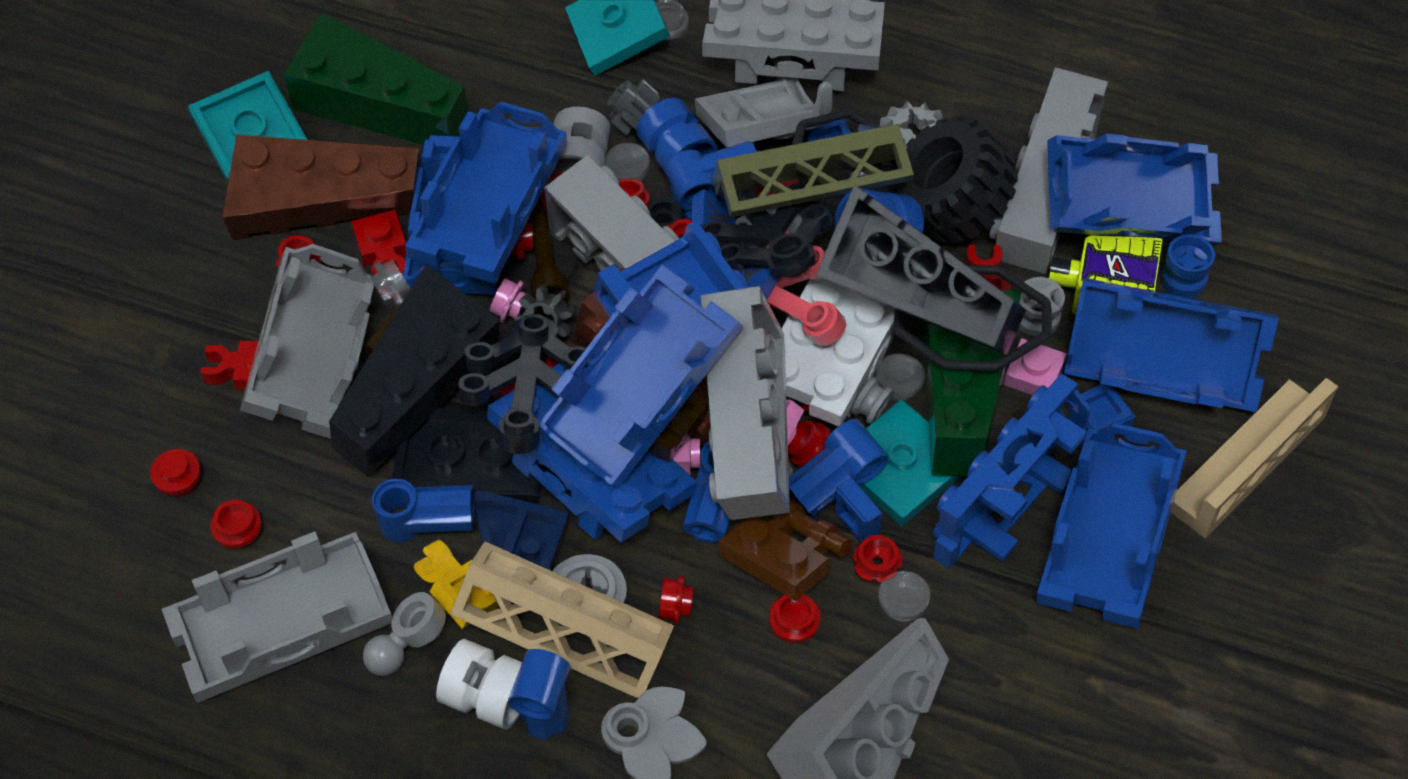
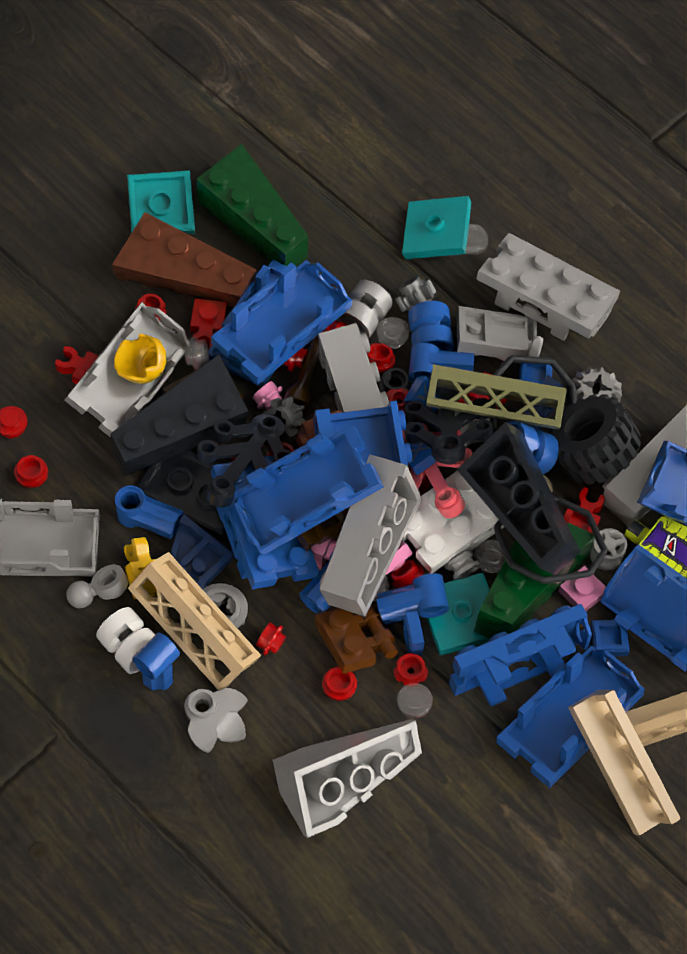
camera: 20 degrees right, 5 degrees up
none -> yellow hair [114,334,166,384]
none -> tan fence [568,690,681,835]

